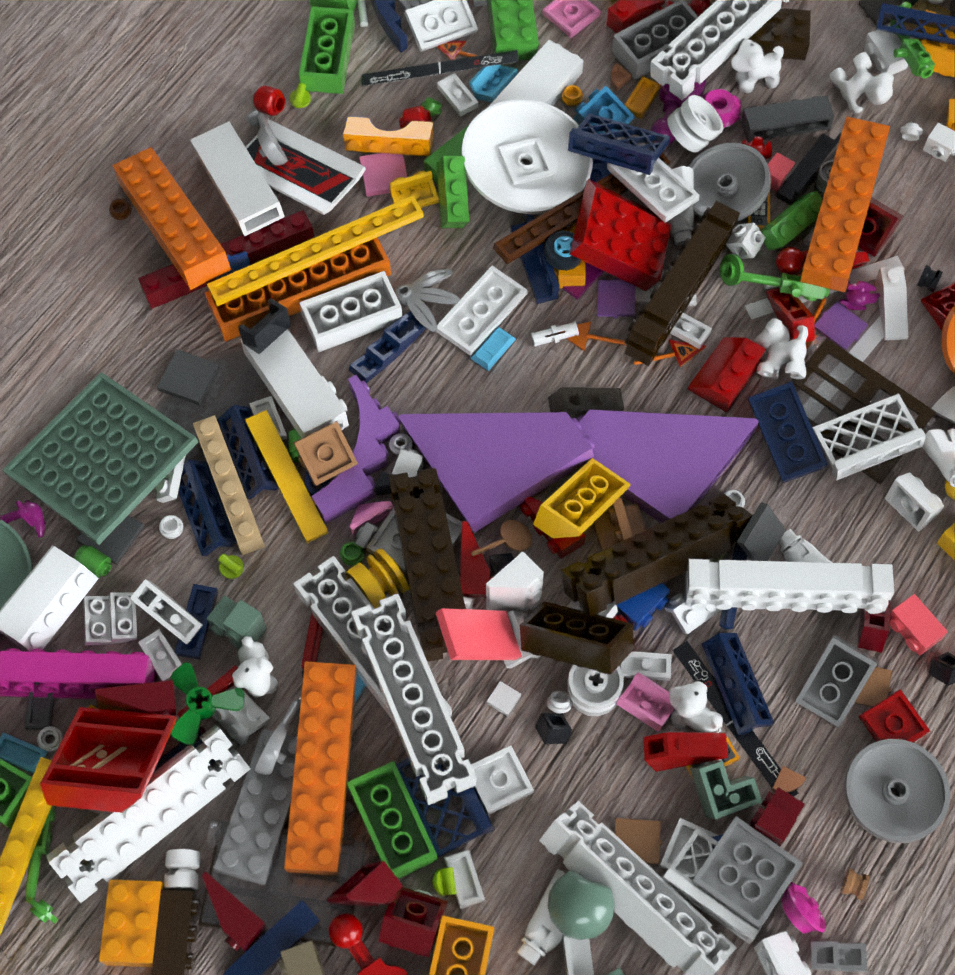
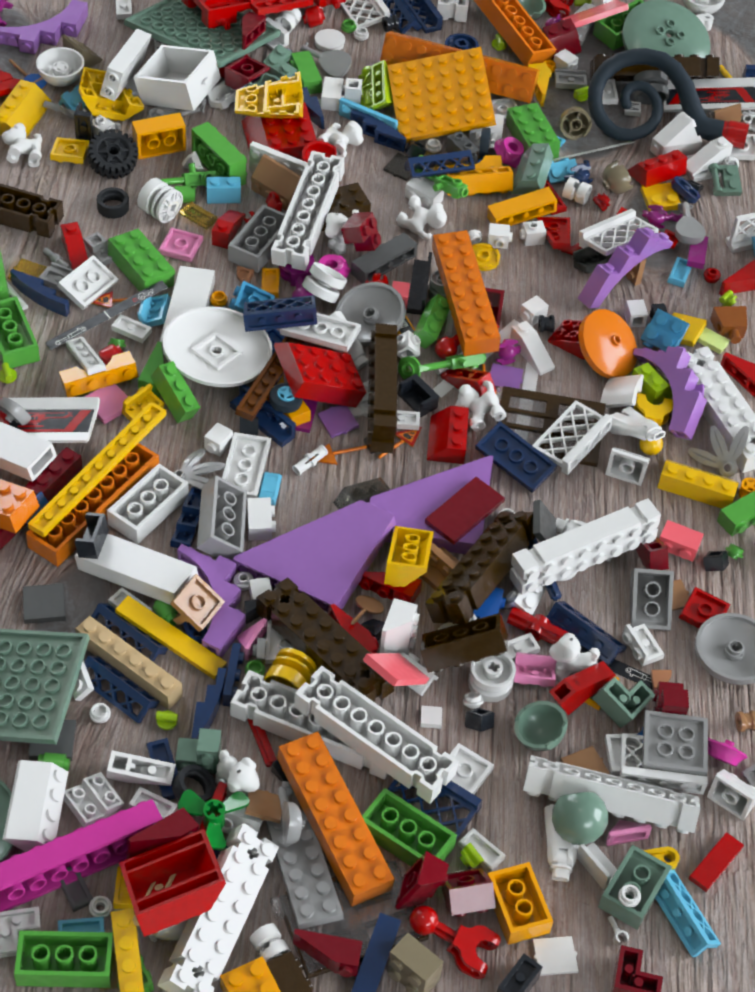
camera: 35 degrees left, 15 degrees down
none -> white tile [66,336,106,375]
none -> black tyre [172,764,216,802]
none -> dark blue slope [191,668,226,739]
none -> light grey brick [197,475,247,561]
none -> white brick [204,422,233,457]
none -> dark blue plate [223,643,244,707]
none -> black slope [240,417,258,436]
none -> medium nougat piece [245,789,282,824]
none -> white brick [247,497,276,541]
none -> dark red brick [341,212,381,252]
none -> black panel [398,374,439,417]
none -> dark red tile [425,477,505,545]
none -> yellow tile [473,243,500,271]
none -> red piece [507,607,569,645]
none -> sand green cylinder [514,701,568,751]
none -> white brick [519,295,549,326]
none -> bright pink slope [606,820,652,846]
none -> white bracket [622,624,665,667]

